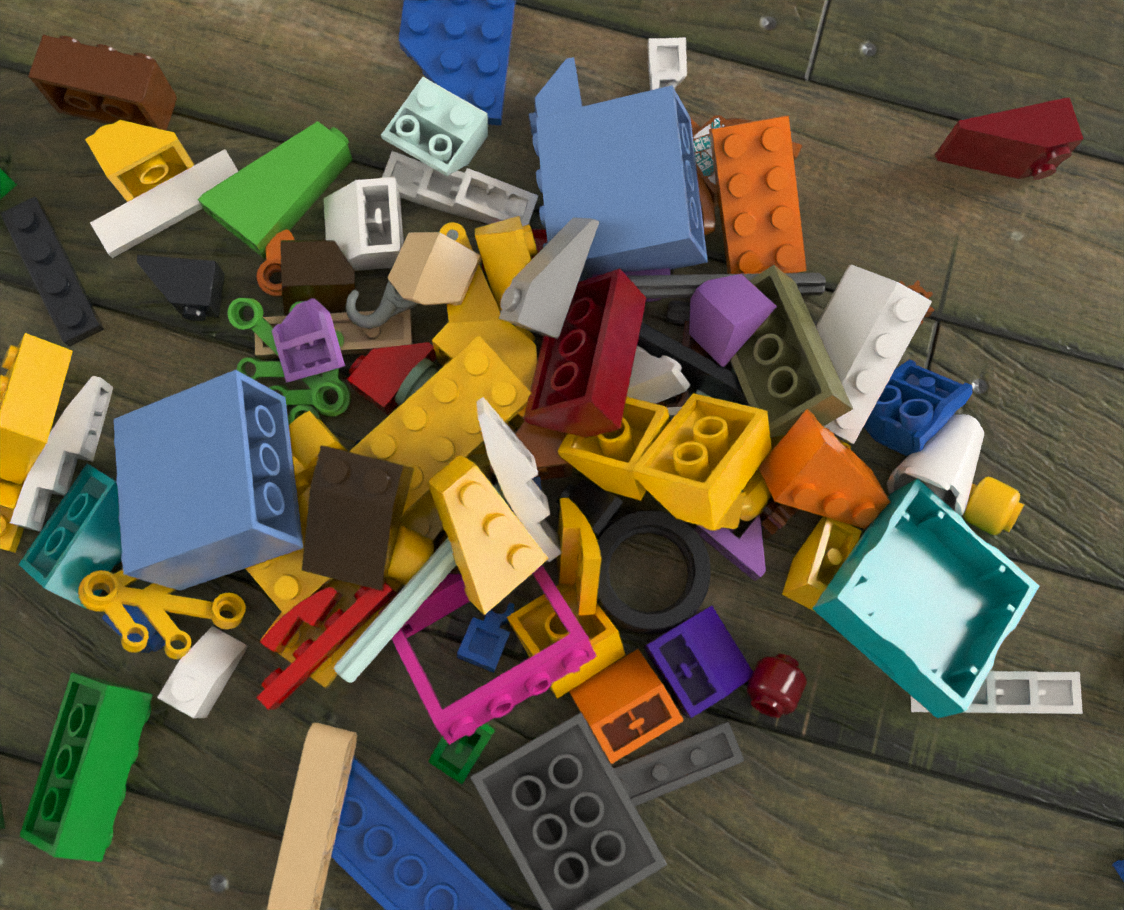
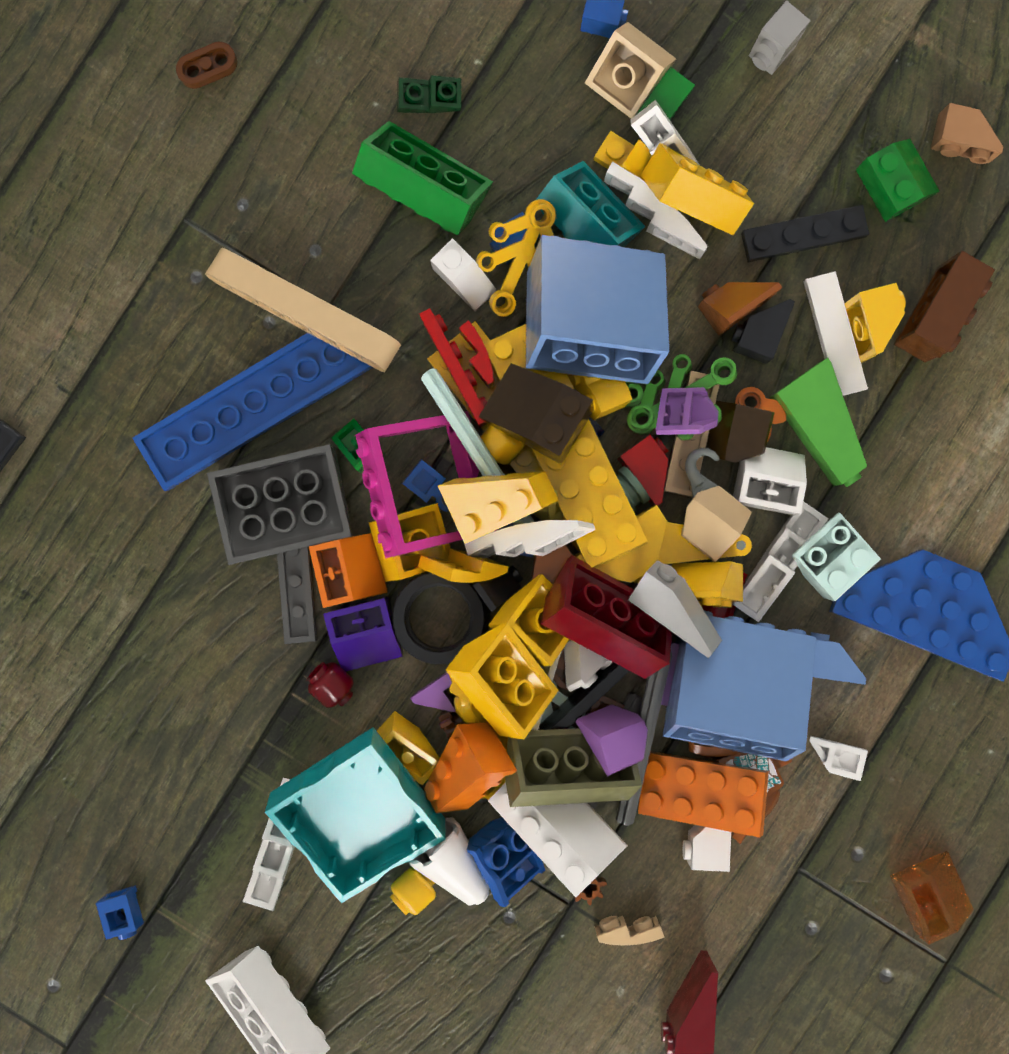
camera: 110 degrees right, 10 degrees up
none -> tan slope [594,916,665,945]
none -> white slope [682,825,731,872]
none -> dark orange slope [698,282,782,336]

